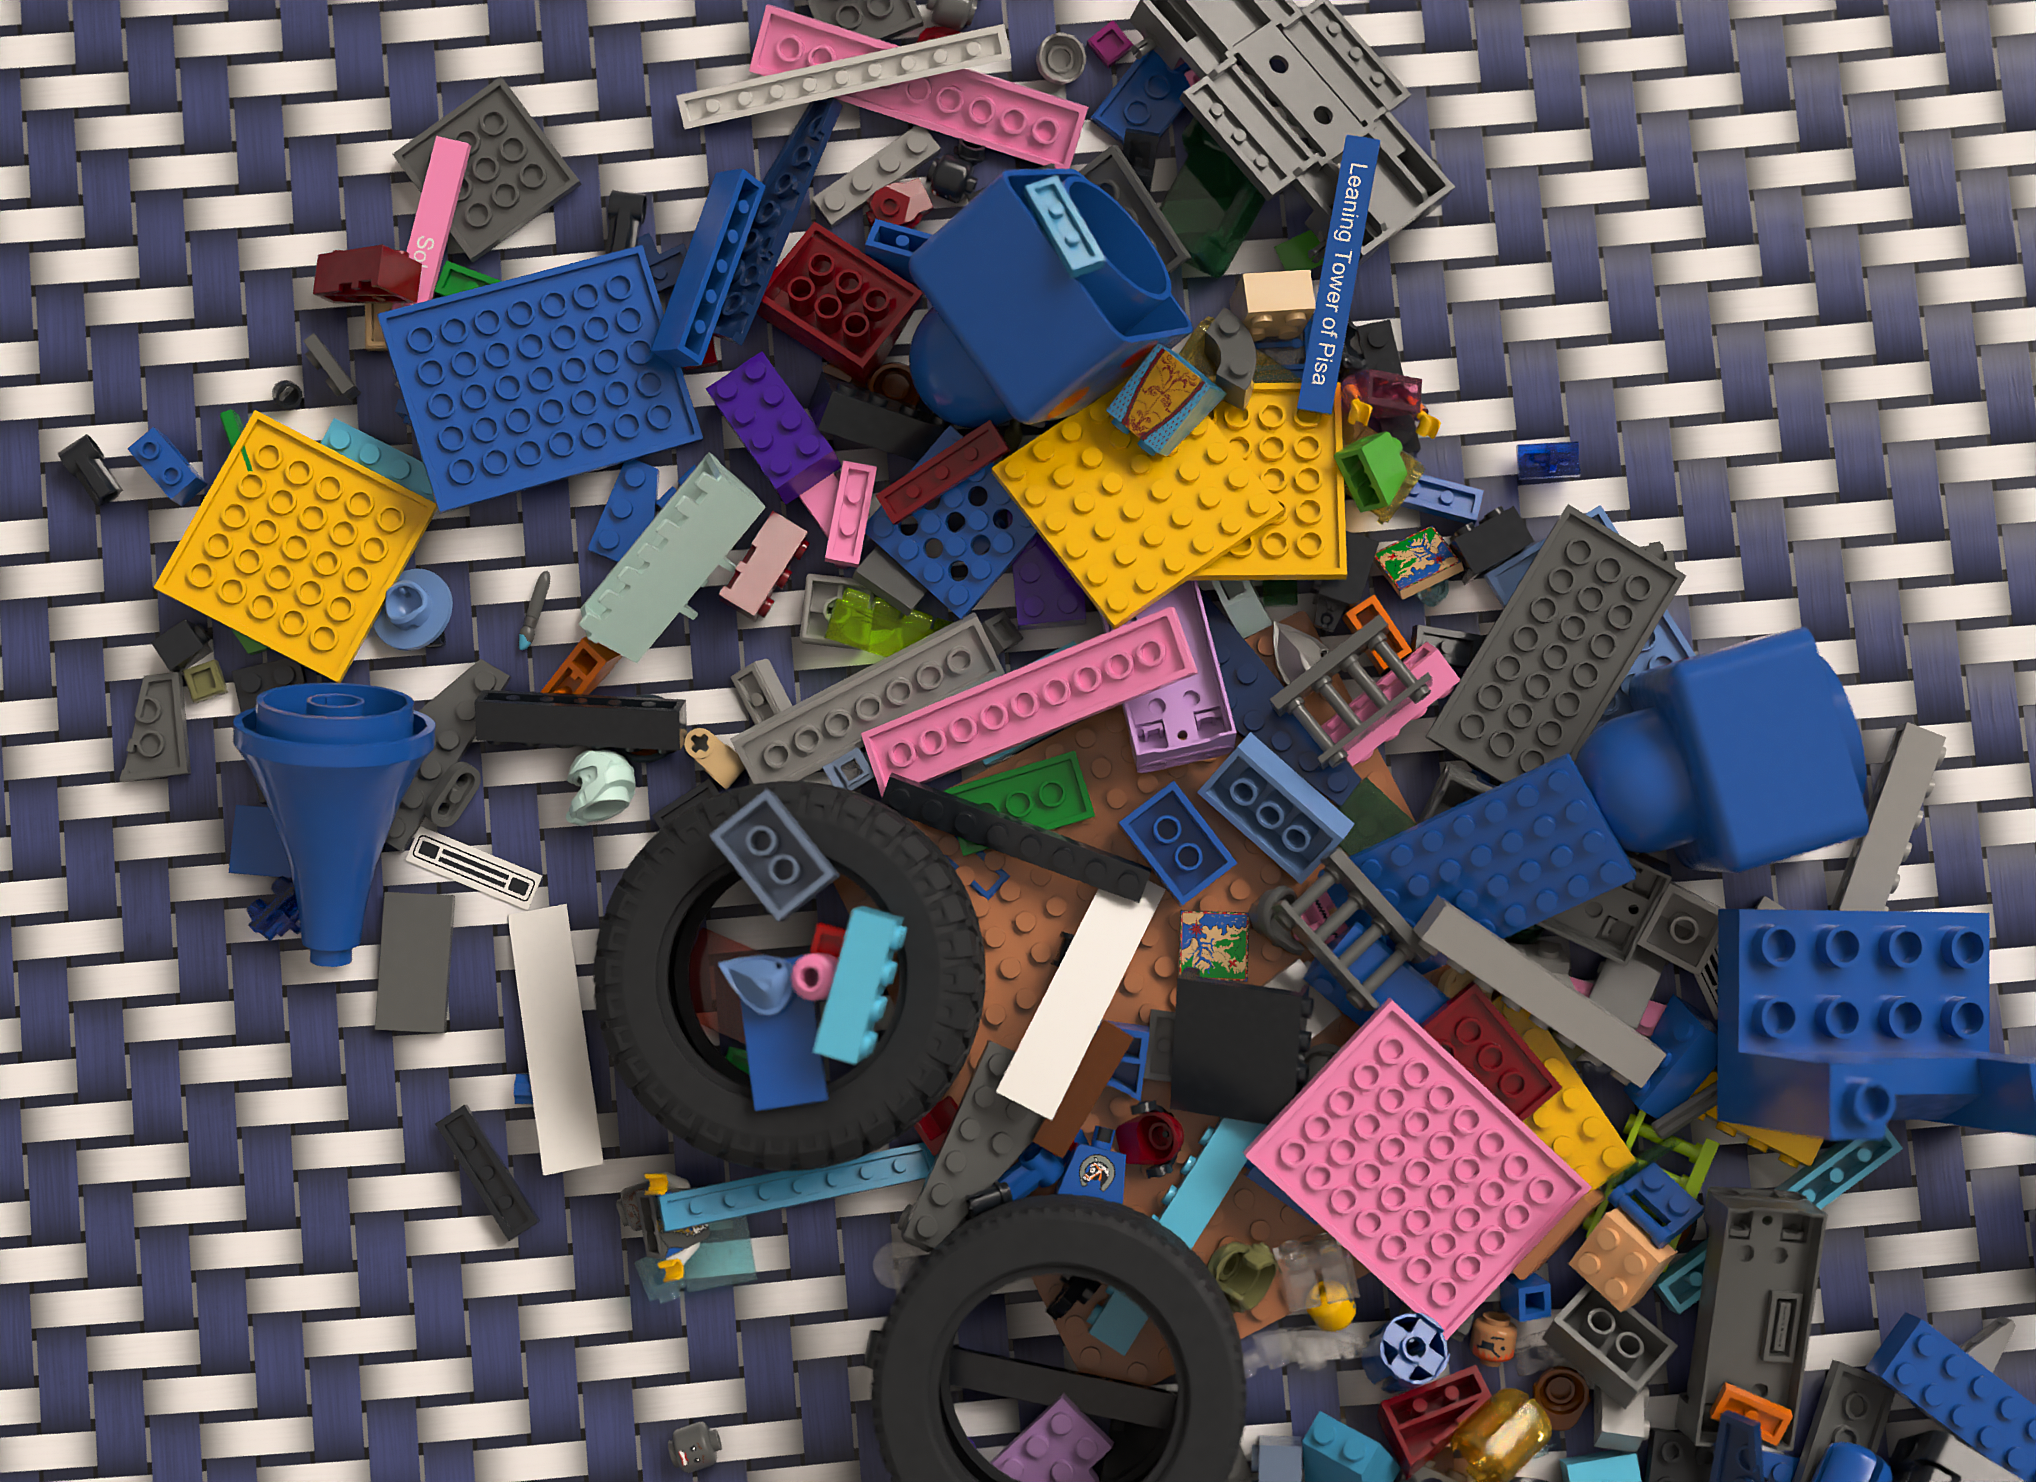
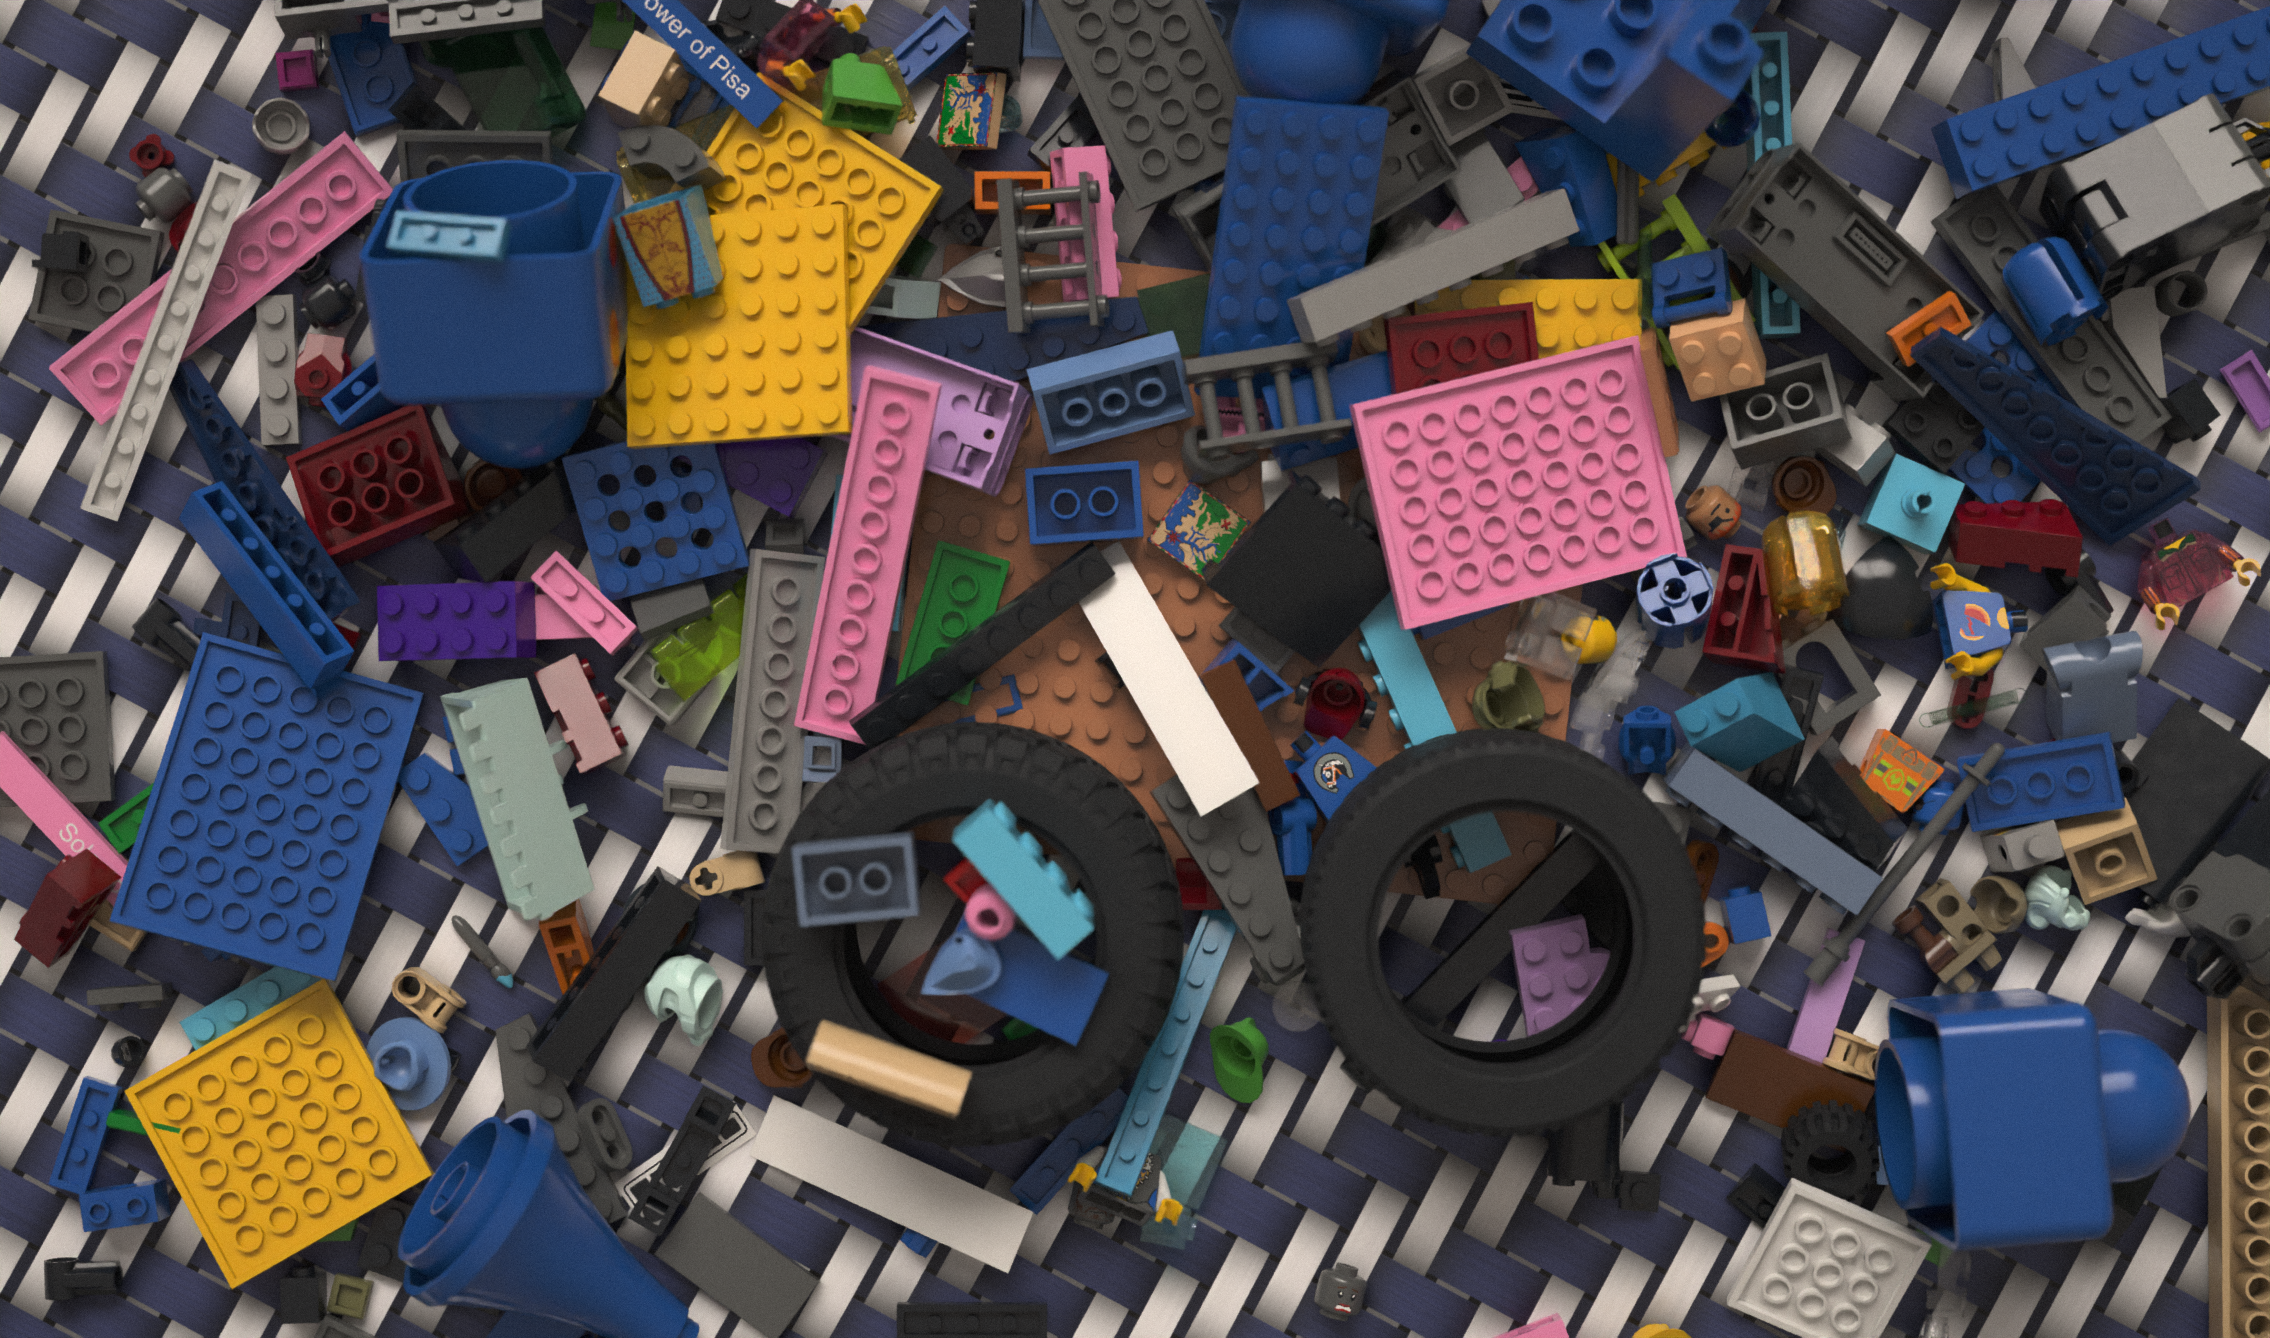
camera: 60 degrees left, 5 degrees up
dark red plate [875,420,1010,525] -> none
black pin [965,1181,1013,1217] -> none
blue brick [1500,1272,1551,1322] -> none
none -> blue plate [48,1076,123,1194]
none -> tan piece [392,967,466,1033]
none -> black slope [628,1085,736,1237]
none -> reddish brown hat [751,1027,813,1088]
none -> tan brick [806,1020,972,1119]
none -> blue plate [1009,1087,1129,1215]
none -> bright green piece [1209,1017,1269,1103]
none -> blue hand [1618,705,1676,775]
none -> hair [1705,89,1761,147]

